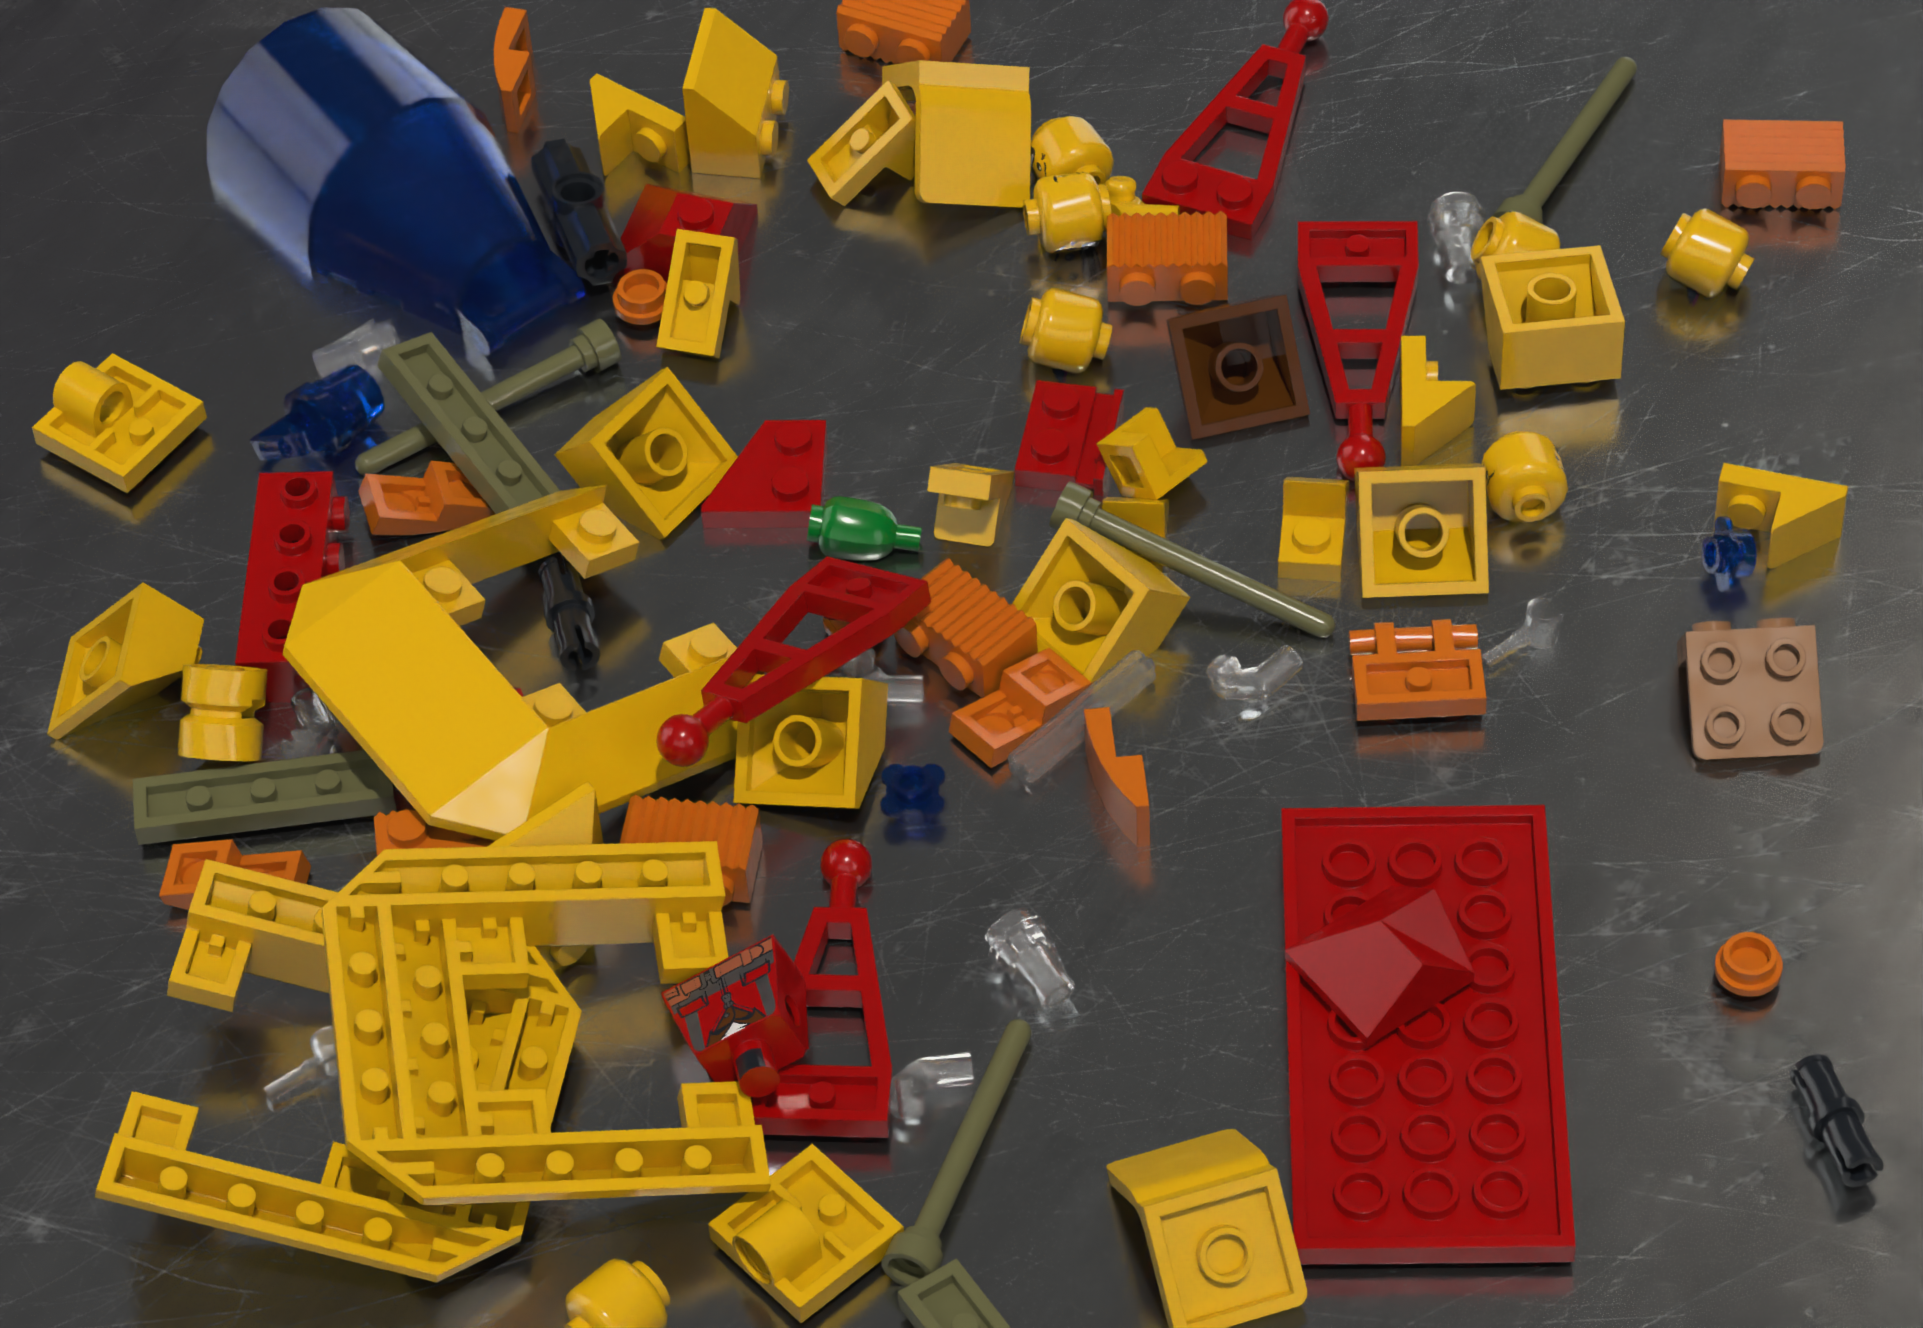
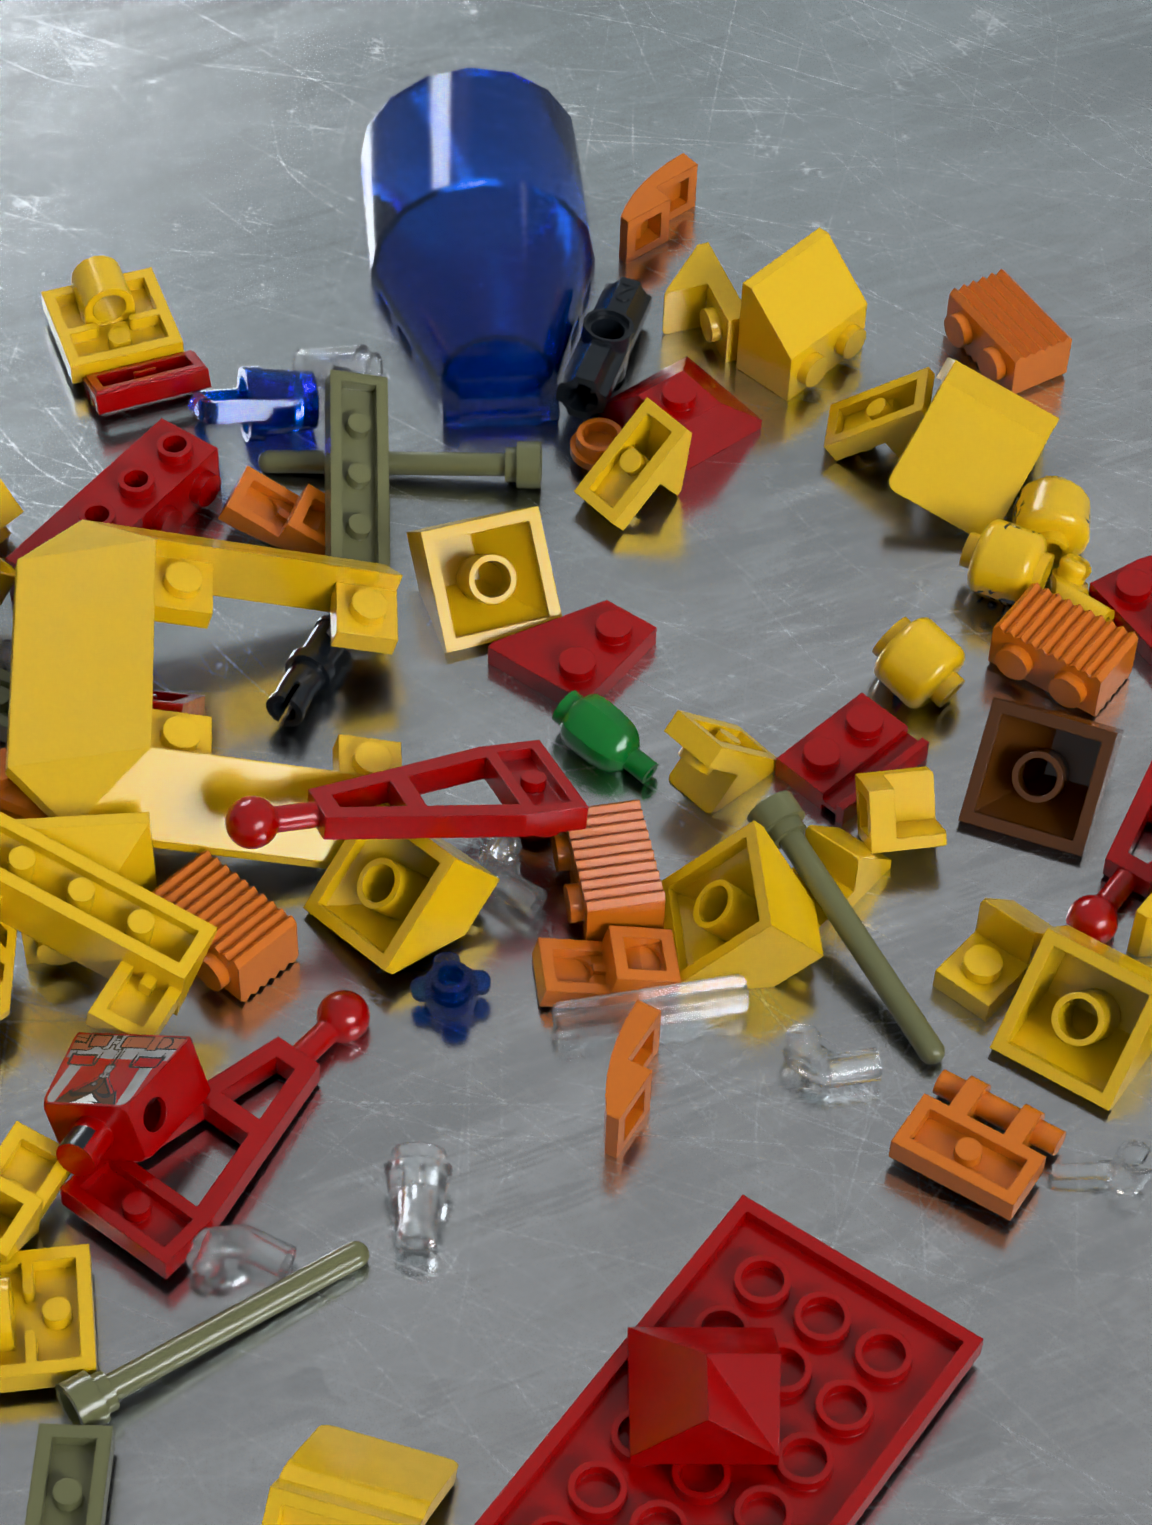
camera: 30 degrees right, 0 degrees up
none -> red tile [82,350,211,415]

